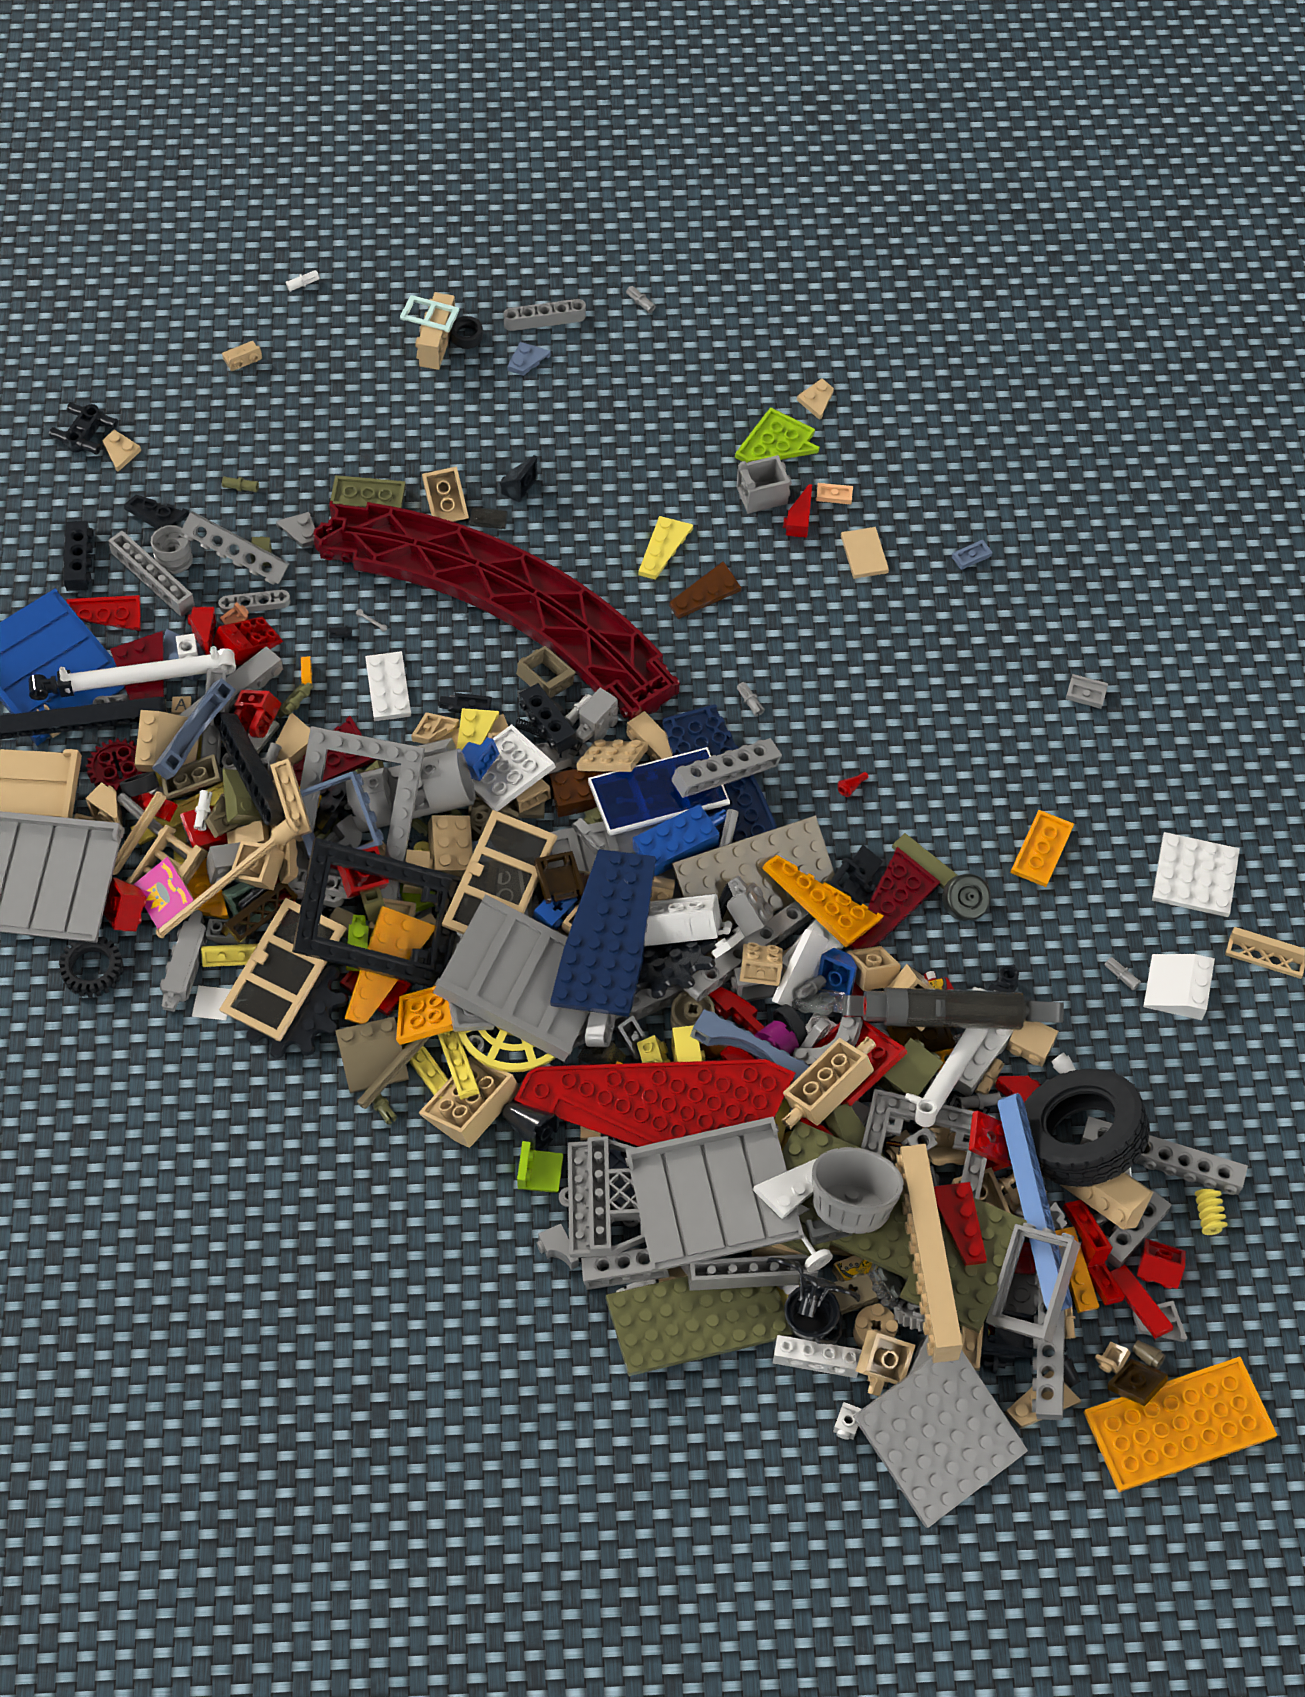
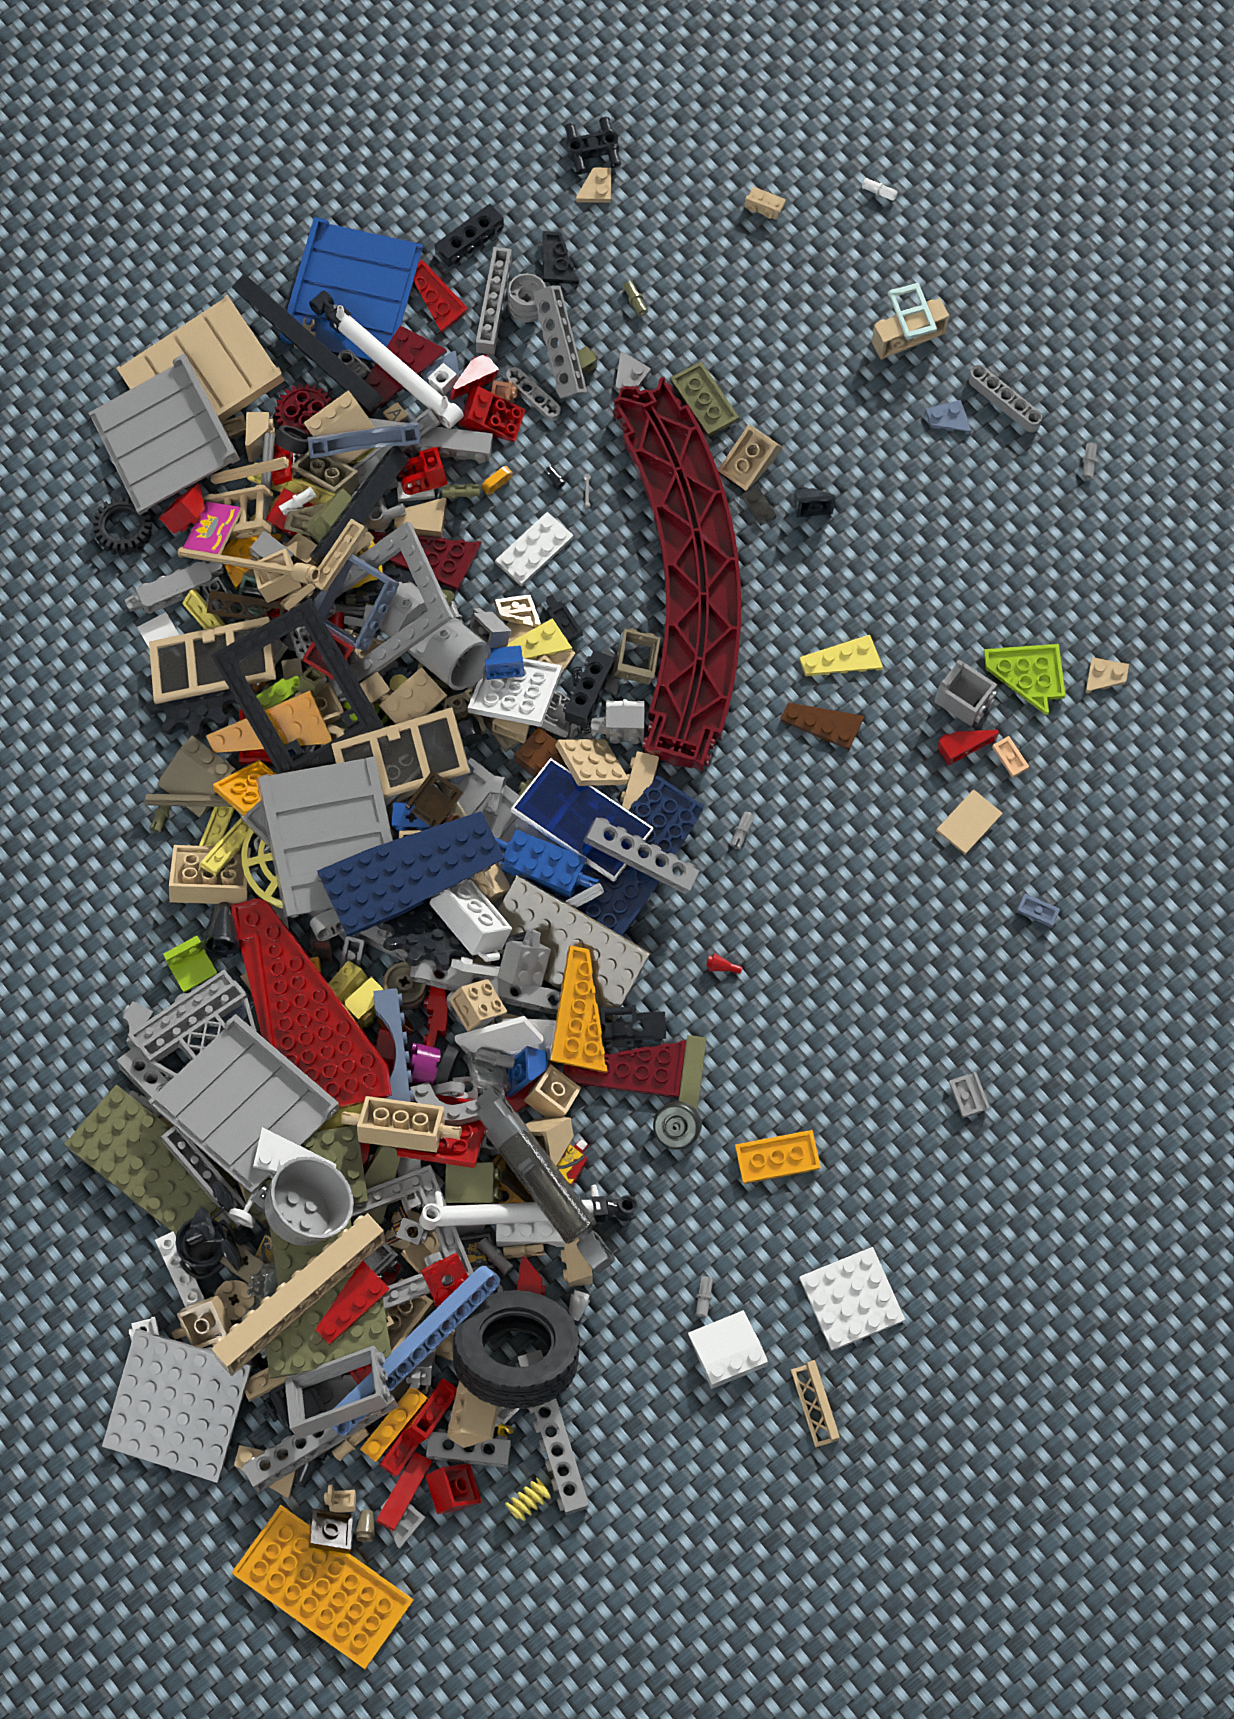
camera: 55 degrees right, 10 degrees up
black tyre [450,316,483,349] -> none

